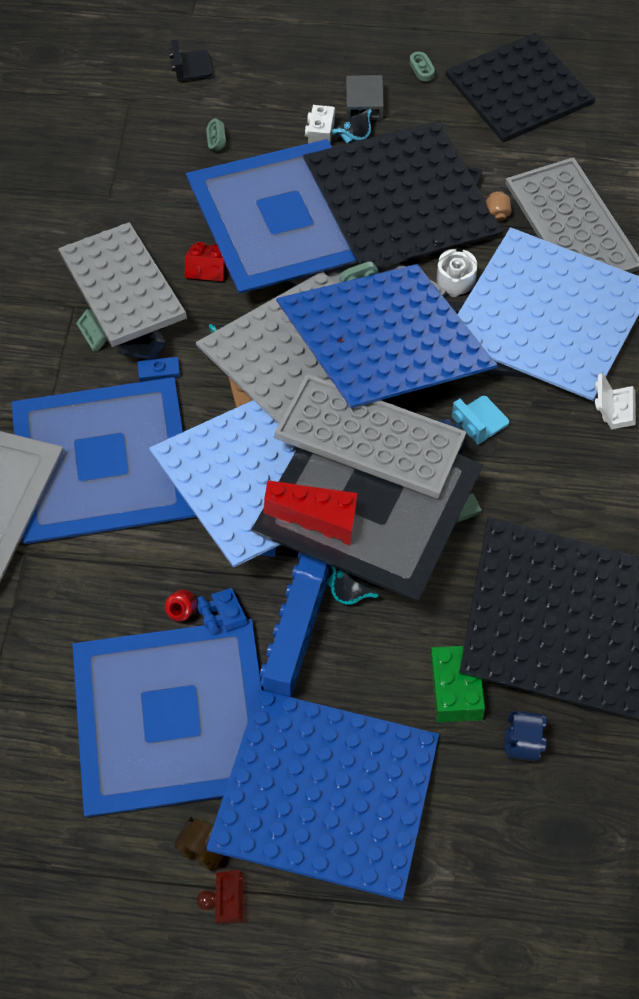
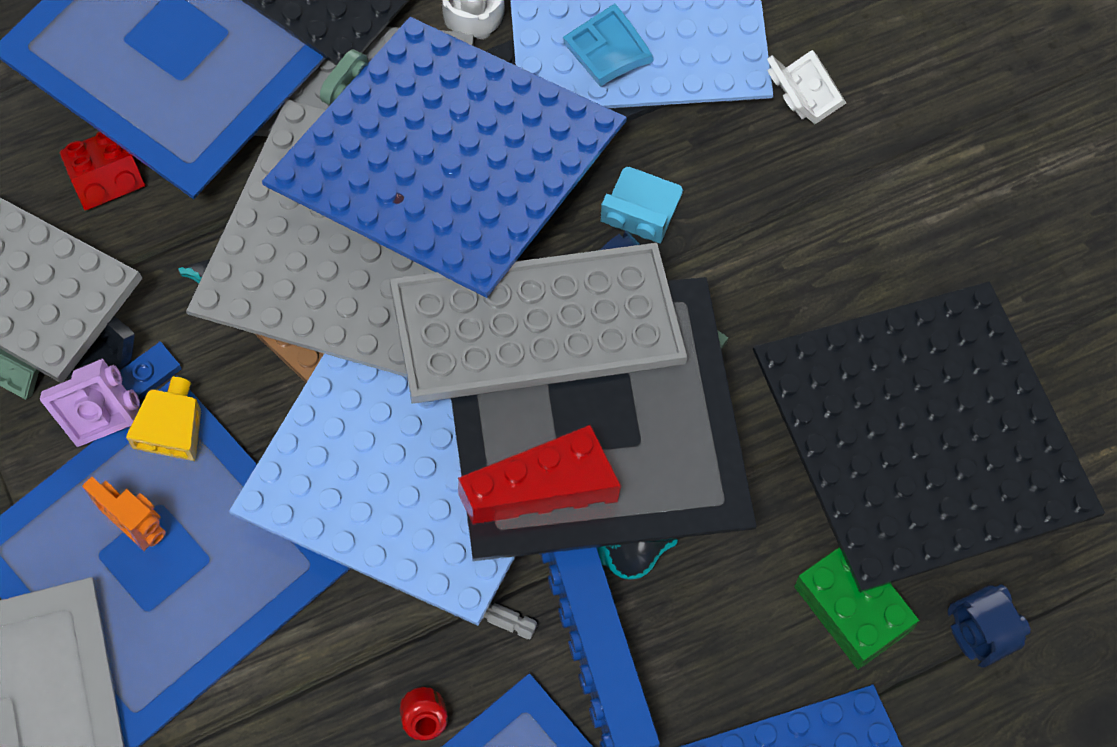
camera: 35 degrees left, 10 degrees up
blue plate [197,588,247,634] -> none
none -> lavender plate [40,359,140,447]
none -> orange plate [82,476,166,551]
none -> yellow torso [126,377,201,461]
none -> light grey axle [482,603,537,639]
none -> dark azure plate [563,3,654,87]

